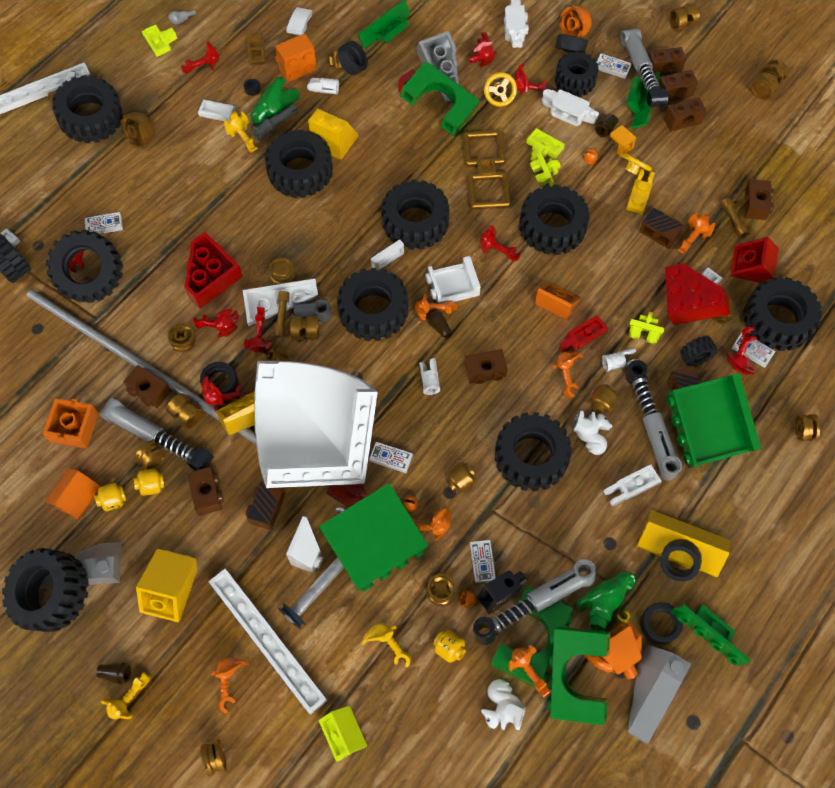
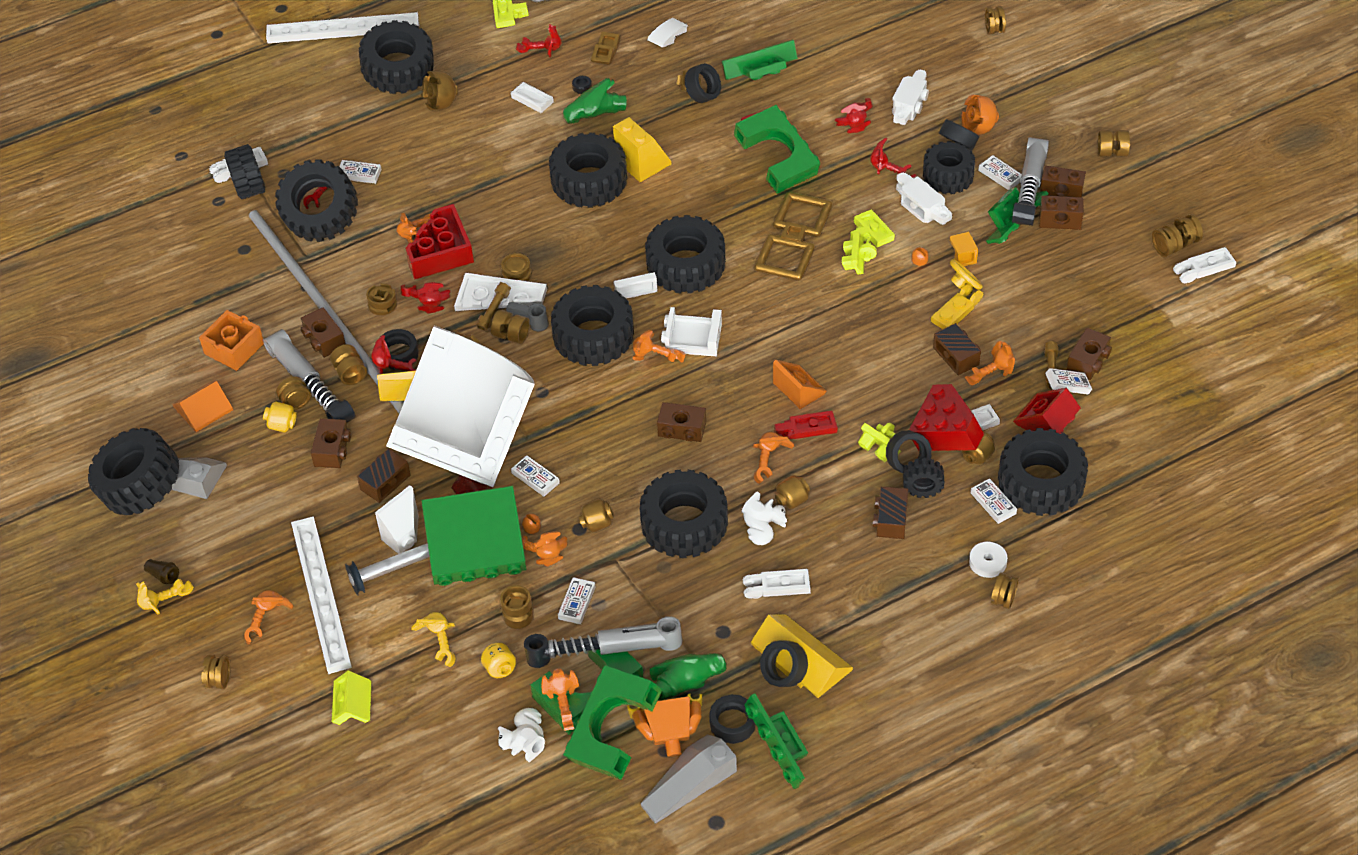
camera: 25 degrees right, 15 degrees down
yellow head [94,483,126,512] -> none
yellow slope [136,549,197,623] -> none
yellow piece [224,111,257,153] -> none
red piece [244,307,273,354] -> none
dark grey pin [251,103,299,141] -> none
orange brick [275,33,317,82] -> none
white hinge [307,77,339,95] -> none
light grey wedge [416,31,459,103] -> none
white hinge [419,358,440,395] -> none
dark brown cone [427,310,452,338] -> none
orange hinge [459,590,477,608] -> none
black torso [477,570,527,614] -> none
red piece [480,225,521,261] -> none
yellow piece [484,72,517,107] -> none
black tyre [519,185,590,255] -> none
dark brown cone [595,115,618,137] -> none
white hinge [602,348,638,372] -> none
piece [625,360,682,481] -> none
reddish brown brick [664,97,706,132] -> none
green panel [666,373,761,468] -> none
red piece [726,327,757,375] -> none
none -> orange piece [397,213,431,243]
none -> black tyre [886,430,932,473]
none -> white piece [969,542,1007,578]
none -> white tile [1045,368,1092,394]
none -> white hinge [1173,247,1236,284]

